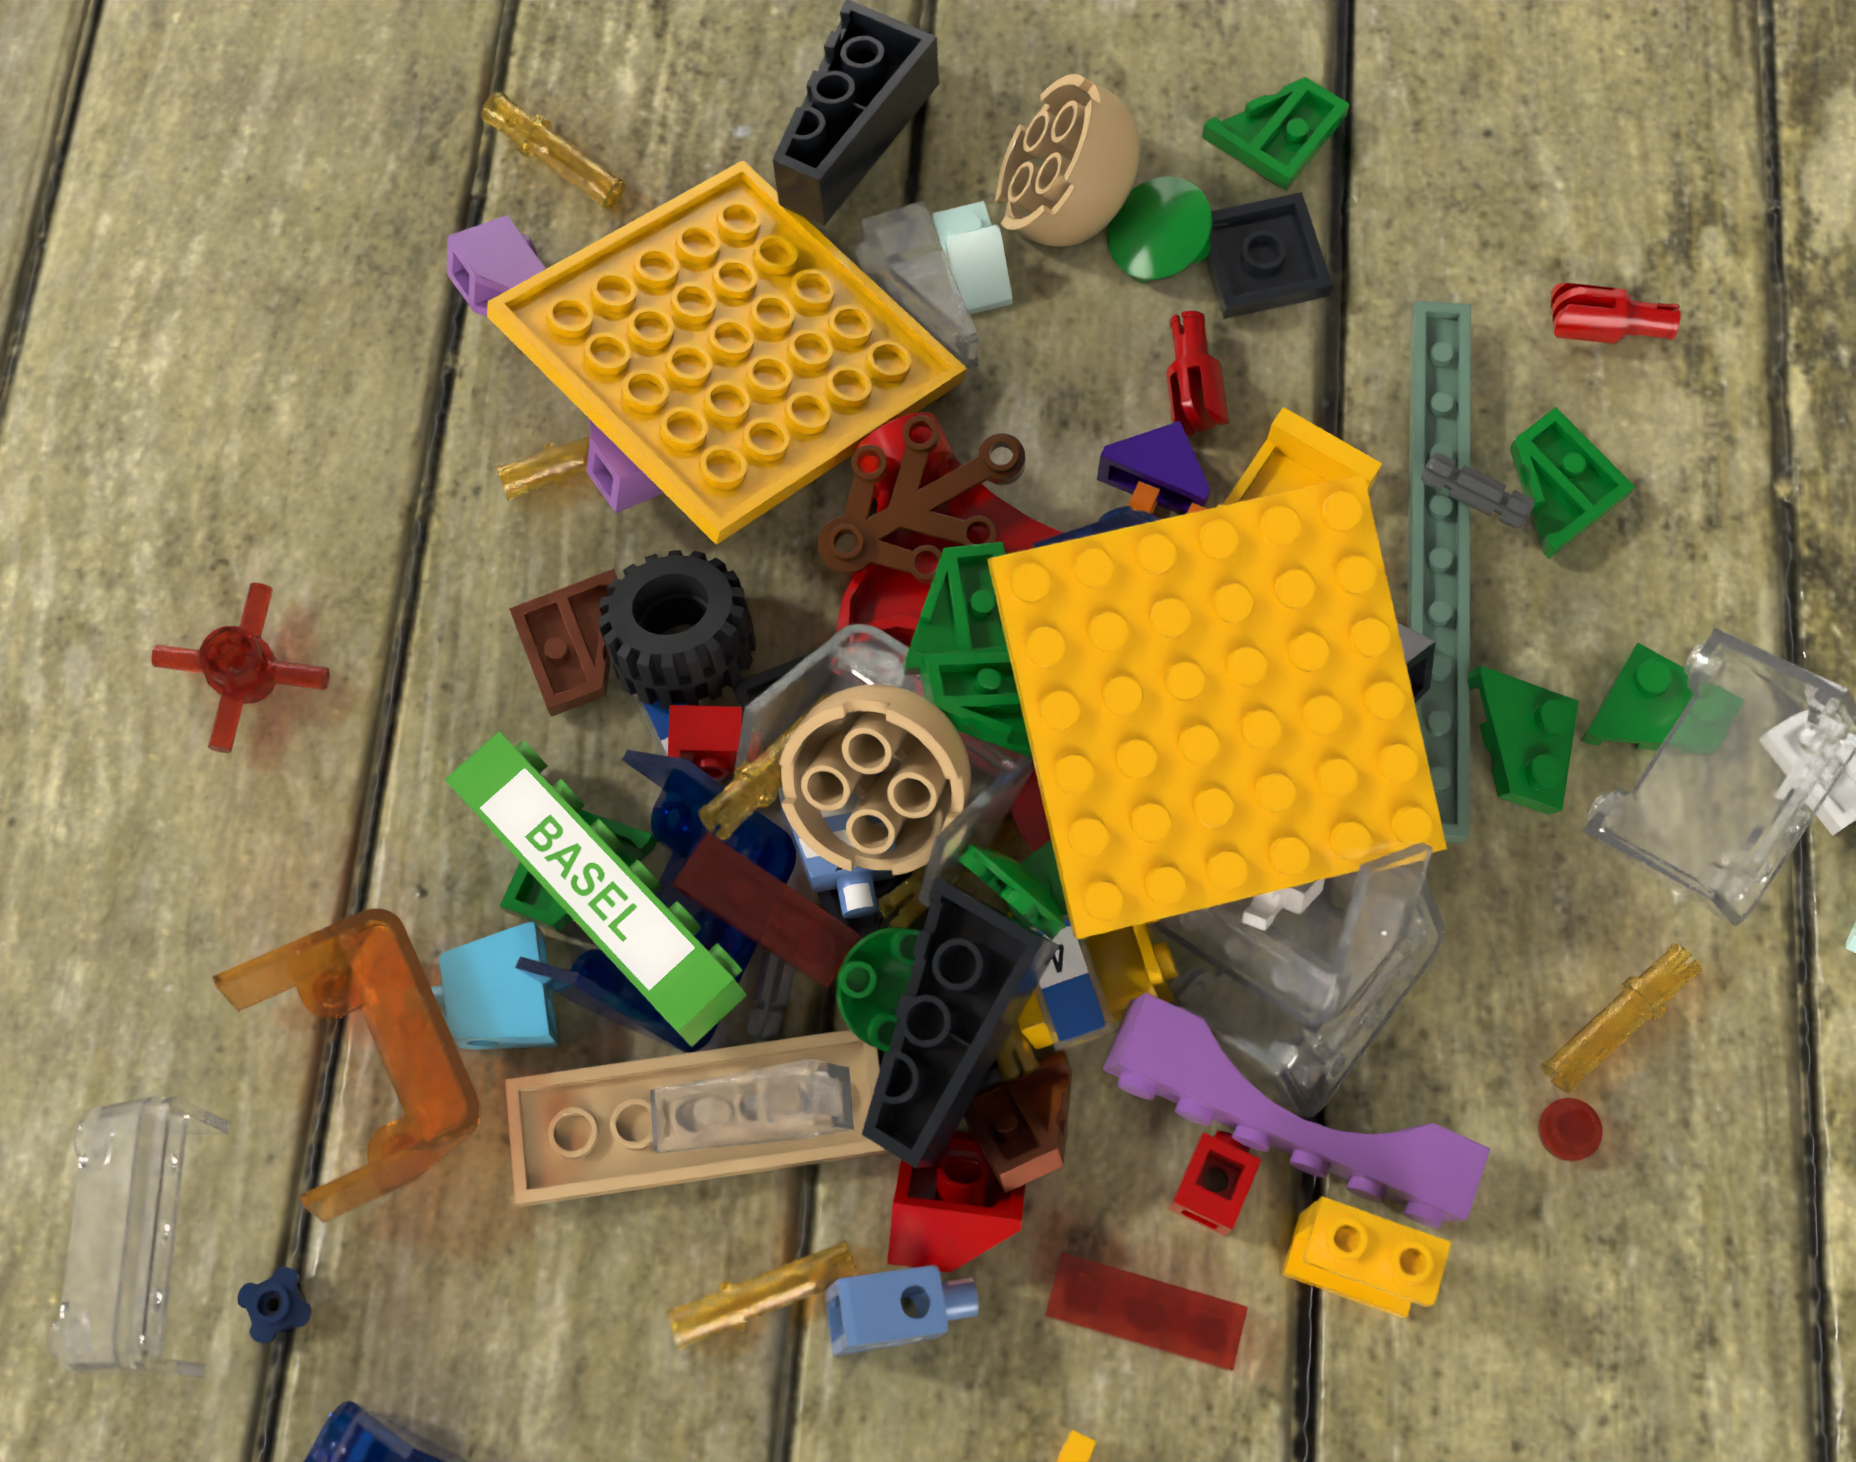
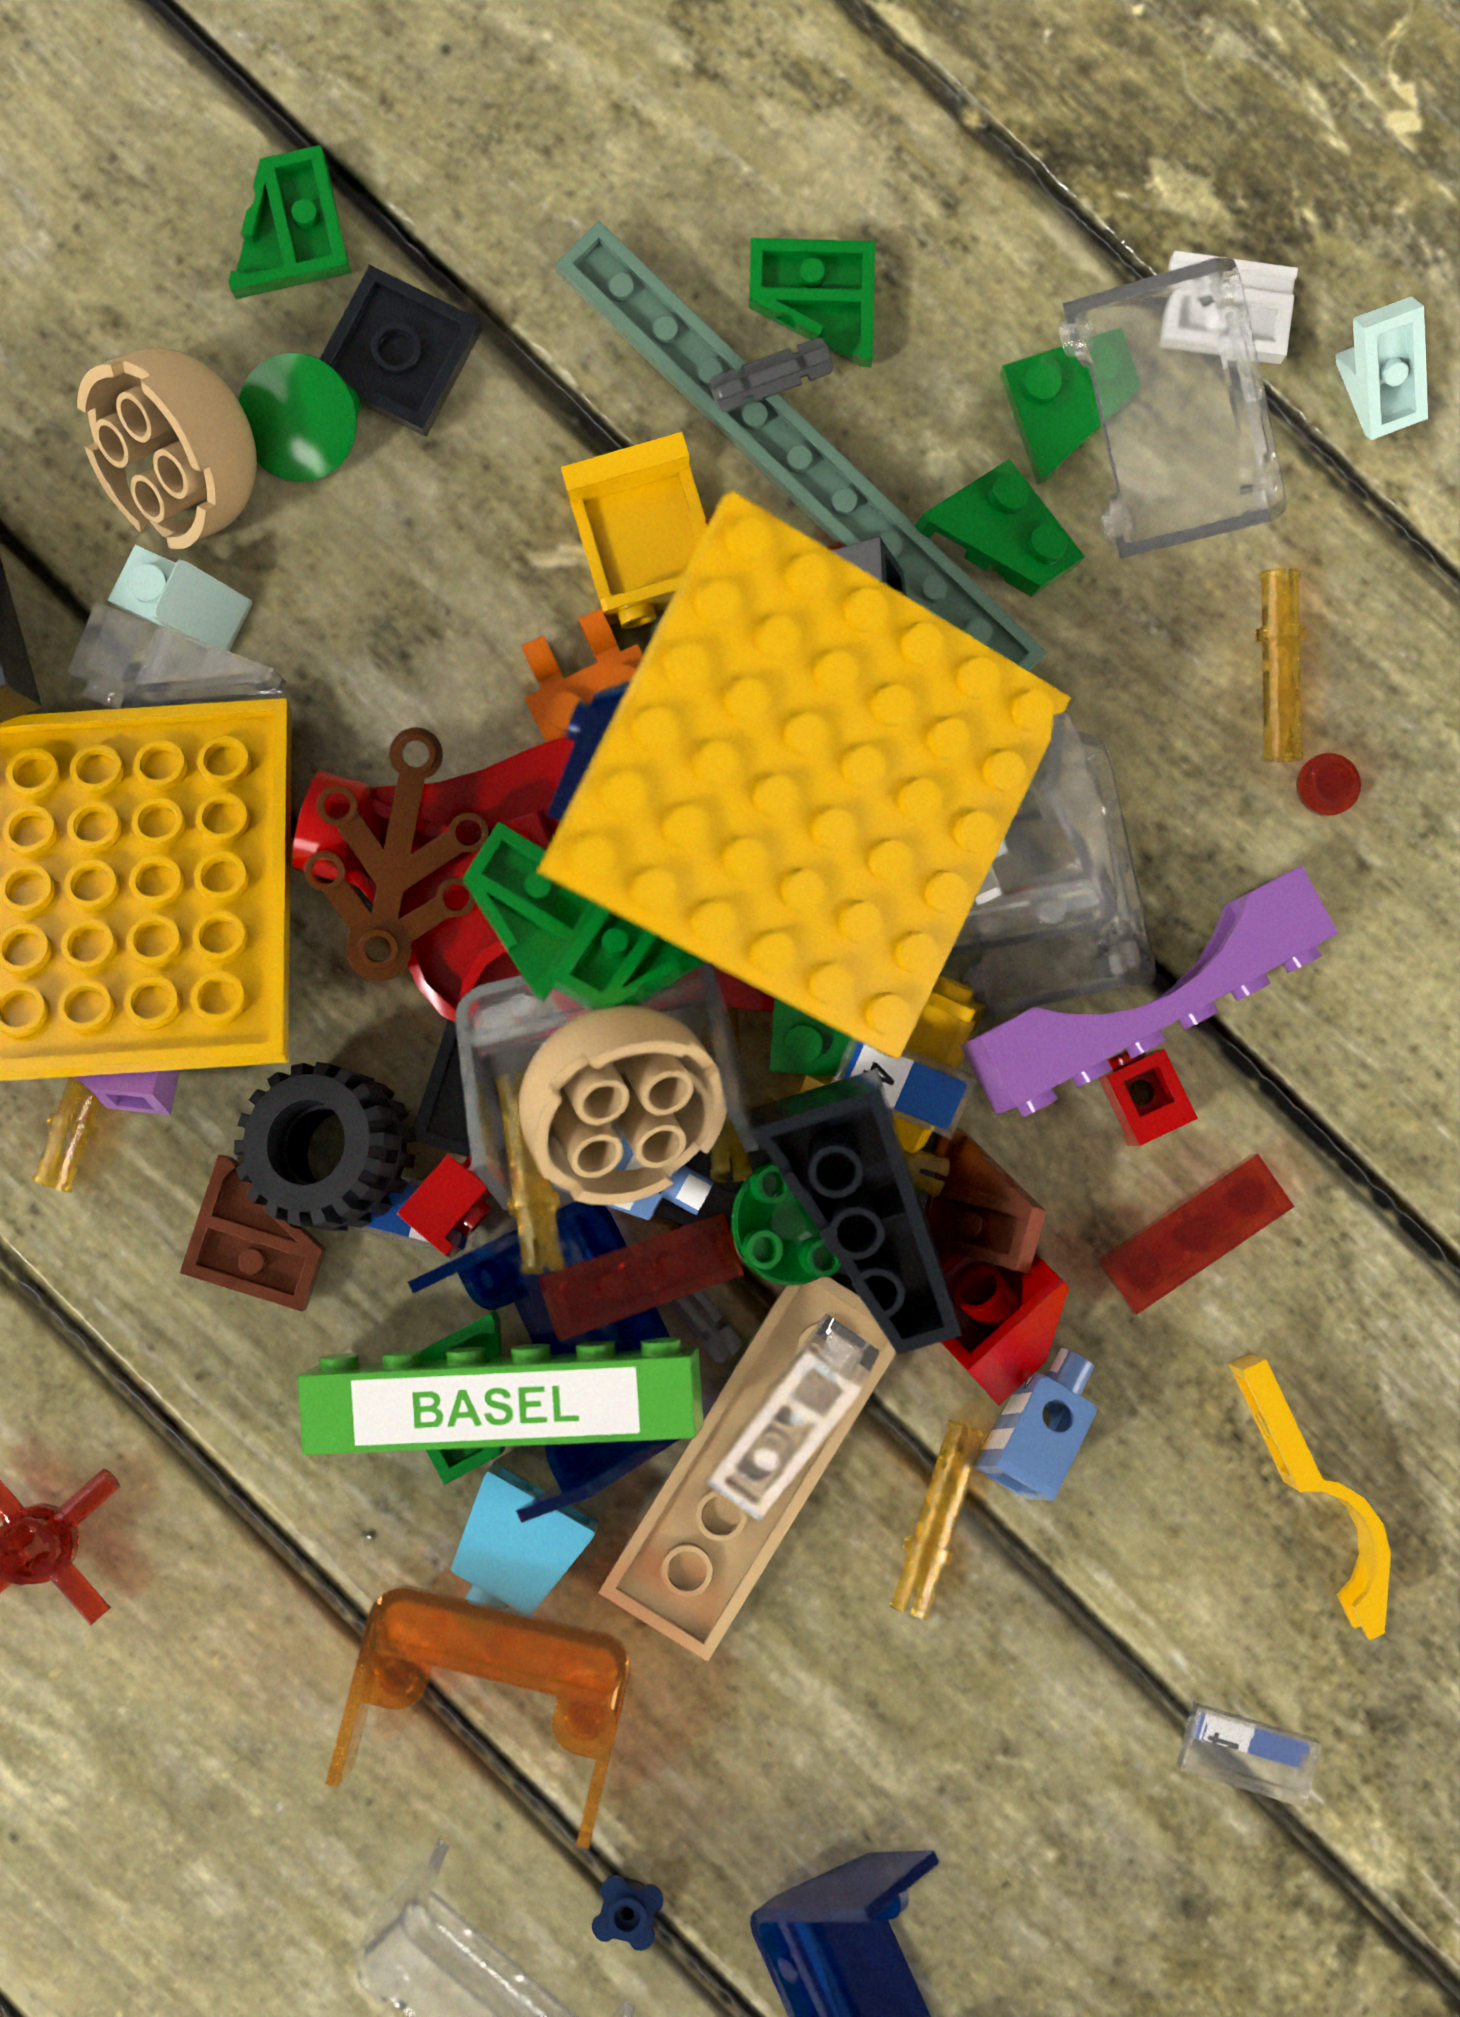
camera: 55 degrees left, 15 degrees up
green dish [958,844,1066,940] -> none
dark purple slope [1097,421,1210,515] -> none
red arm [1166,311,1229,438] -> none
yellow panel [1281,1196,1452,1318] -> none
red arm [1550,282,1681,344] -> none

